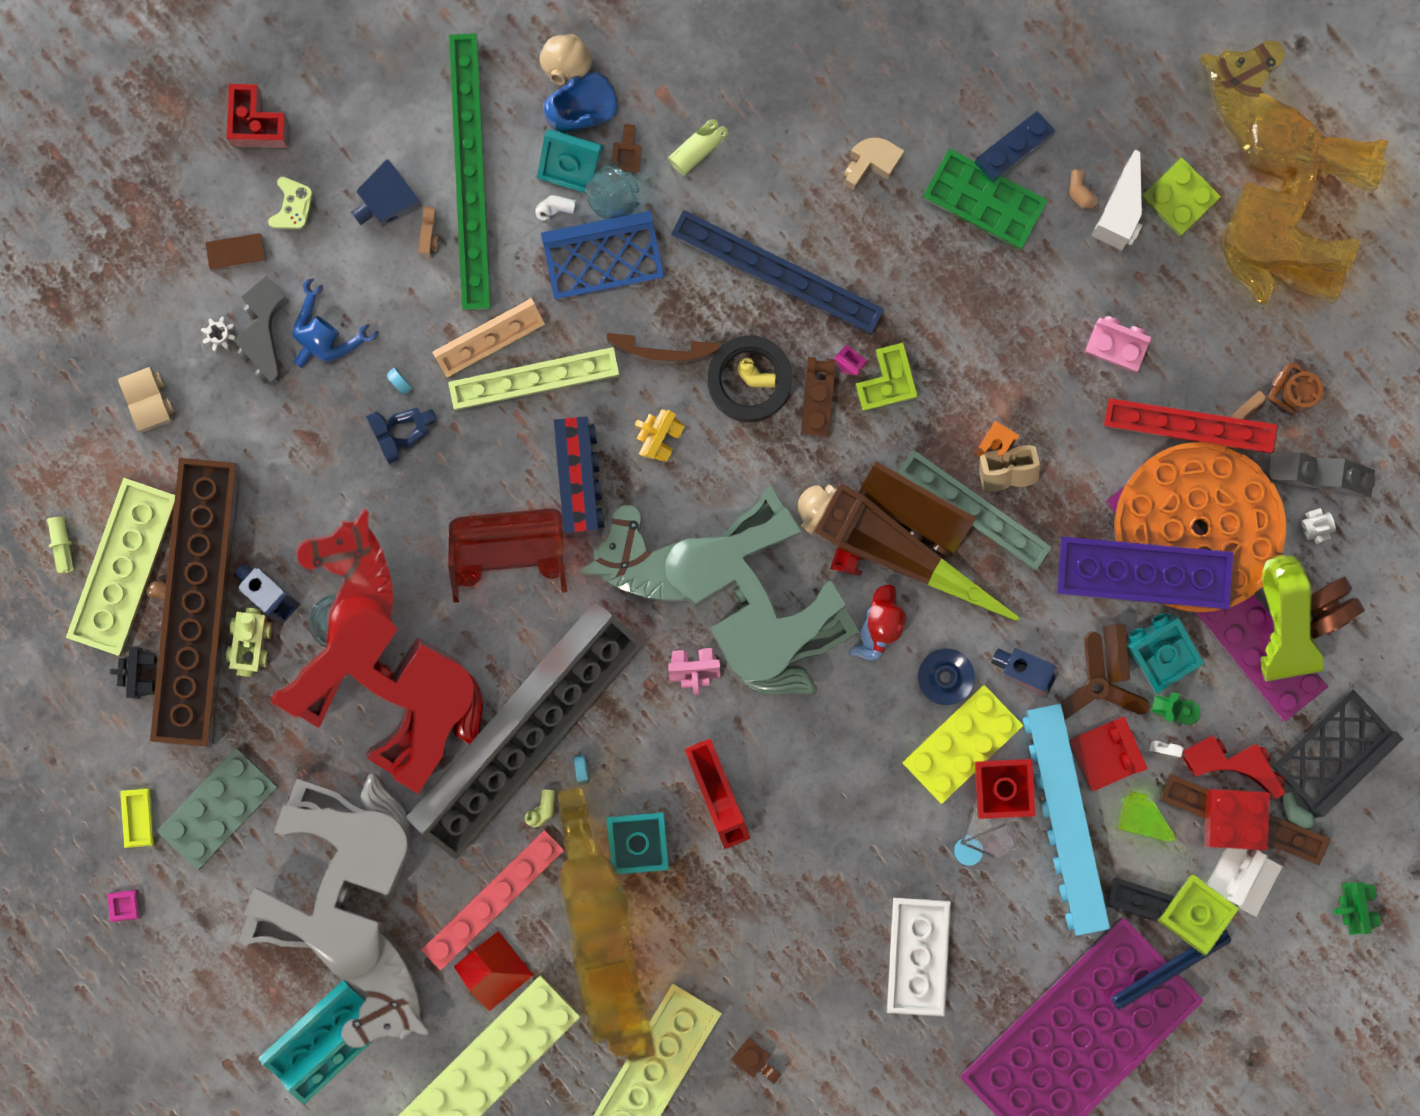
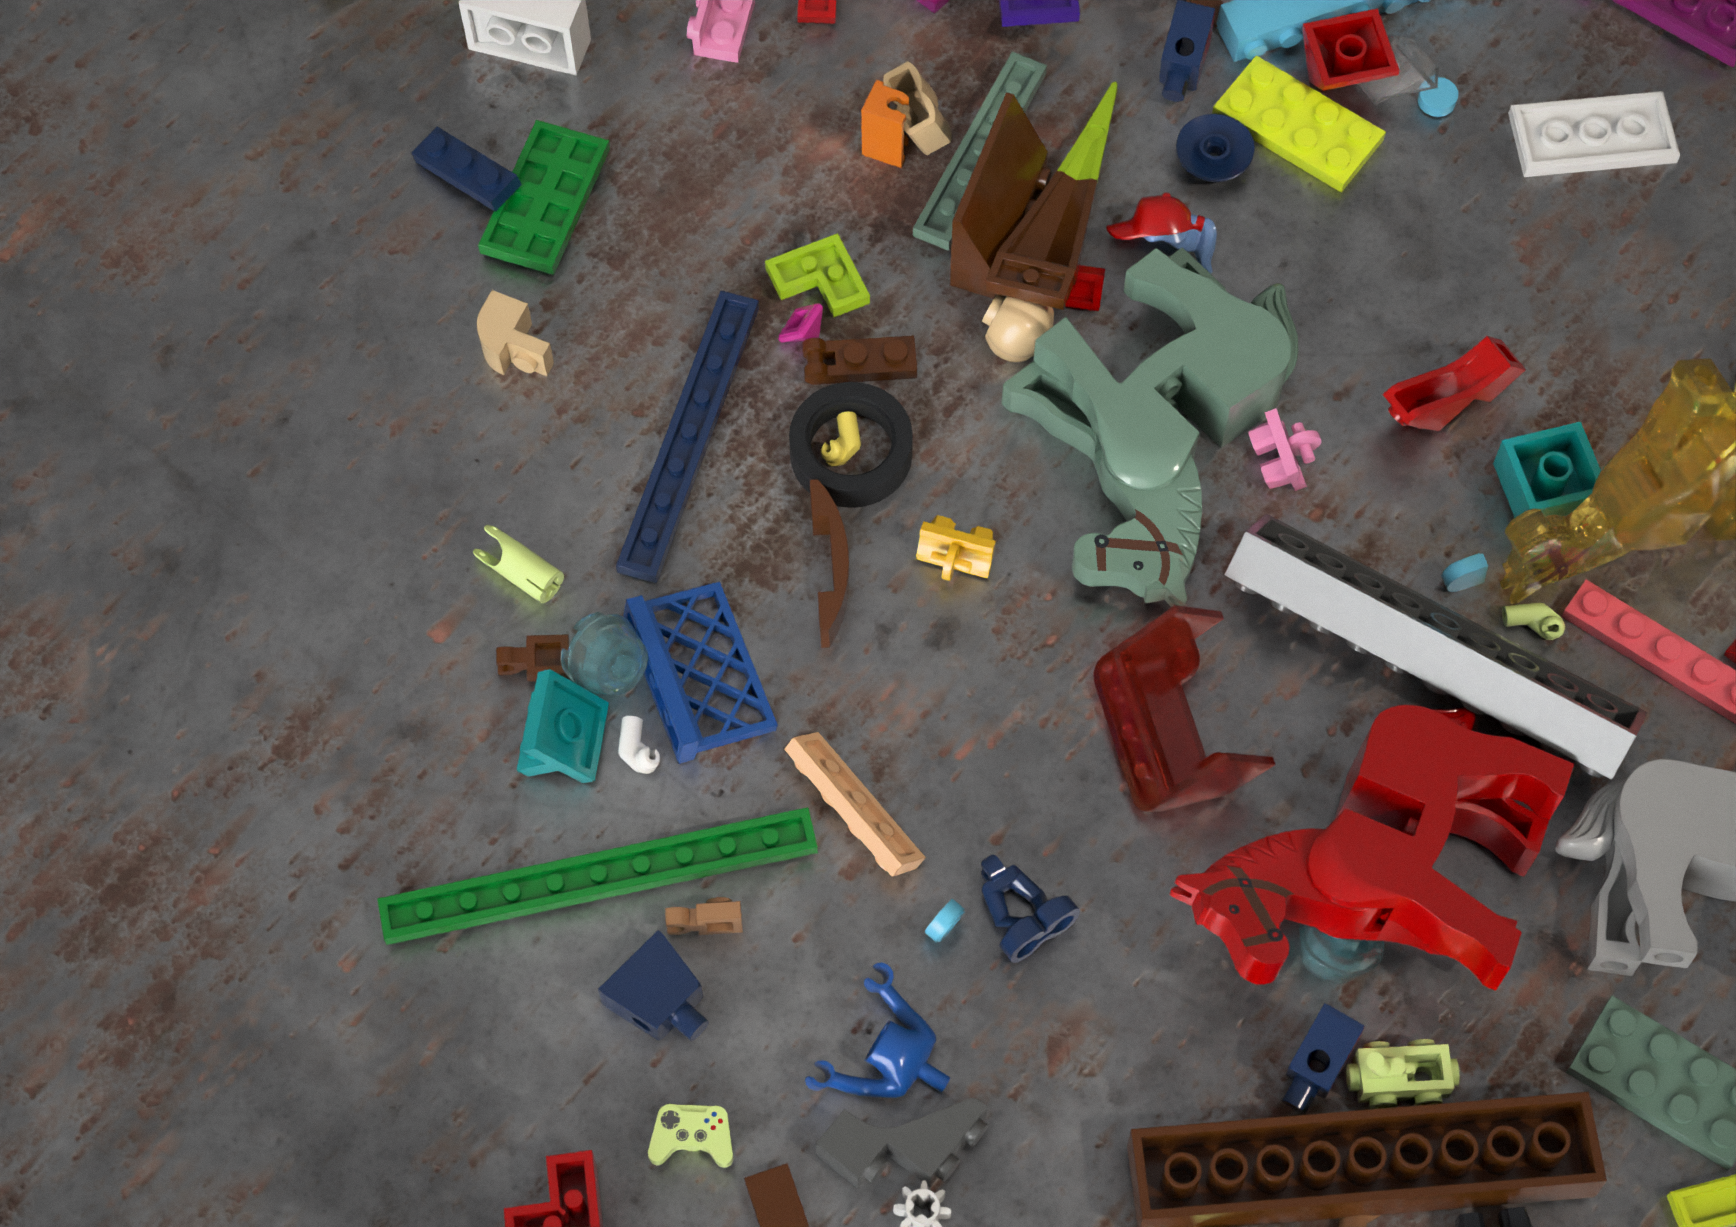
camera: 100 degrees left, 20 degrees down
yellowish green plate [448,347,619,411] -> none
tan plant [539,34,592,85] -> none
blue piece [543,71,618,133] -> none
dark blue brick [554,416,605,538] -> none
medium nougat arm [1069,170,1098,209] -> none

